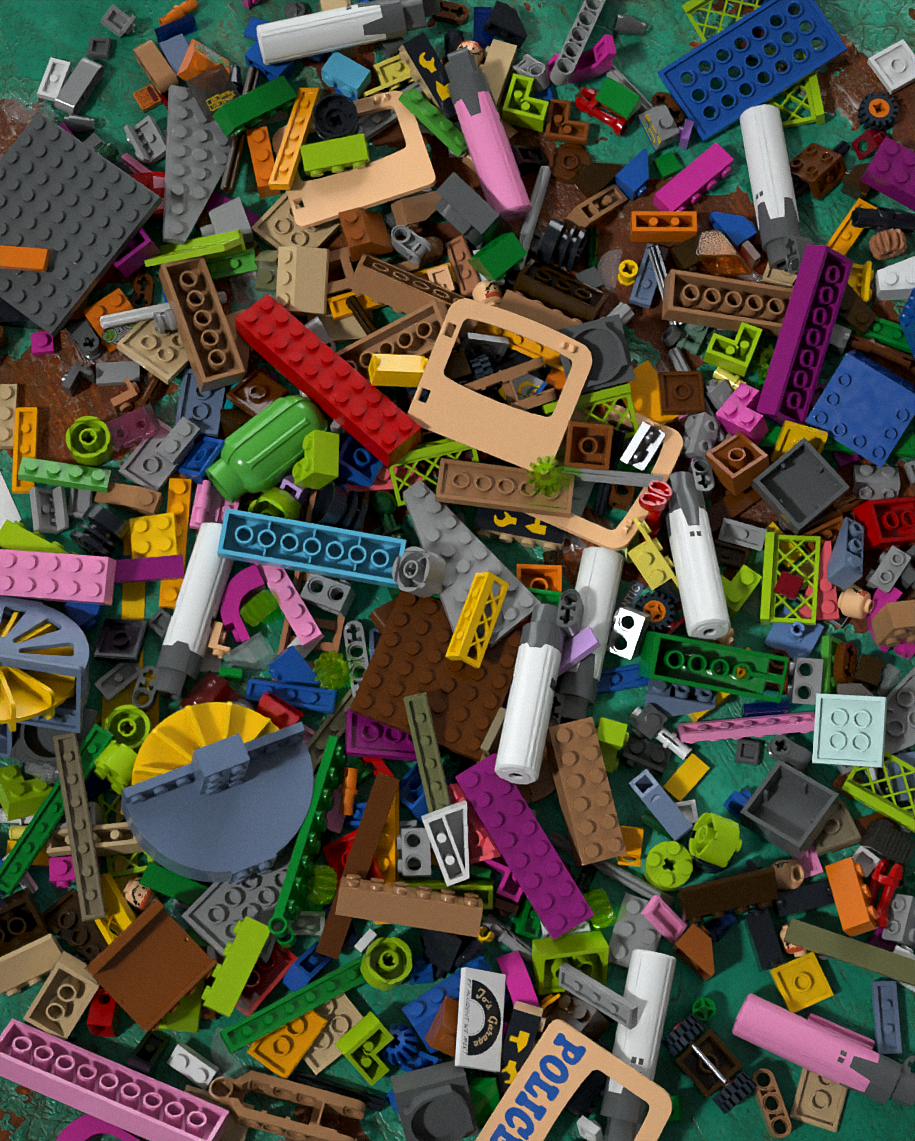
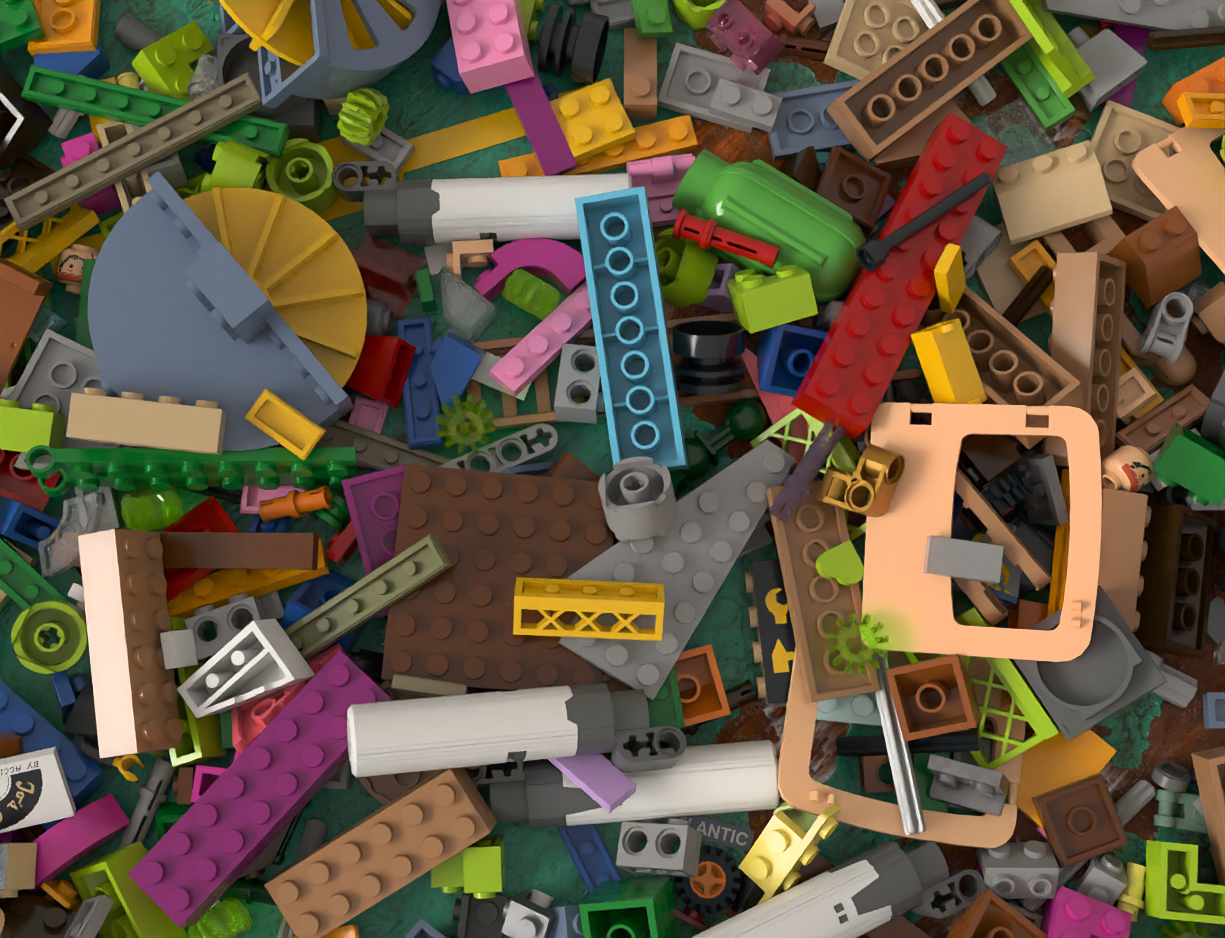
camera: 75 degrees right, 5 degrees up
black plate [93,618,150,664] -> none
dark grey tile [148,607,172,640] -> none
light grey wheel [153,308,177,334] -> none
blue slope [176,435,224,484] -> none
olive slope [254,250,278,292] -> none
red piece [639,480,672,543] -> none
none -> clear tile [38,492,102,578]
none -> tan brick [66,388,227,455]
none -> white tile [160,629,198,670]
none -> yellow tile [245,388,326,460]
none -> lime gear [337,87,389,146]
none -> red pin [672,208,780,268]
none -> pin [768,420,845,522]
none -> pearl gold piece [816,444,905,518]
none -> lime tile [816,540,864,586]
none -> black piece [856,173,992,272]
none -> light grey tile [923,535,1004,584]
none -> yellow tile [934,243,966,314]

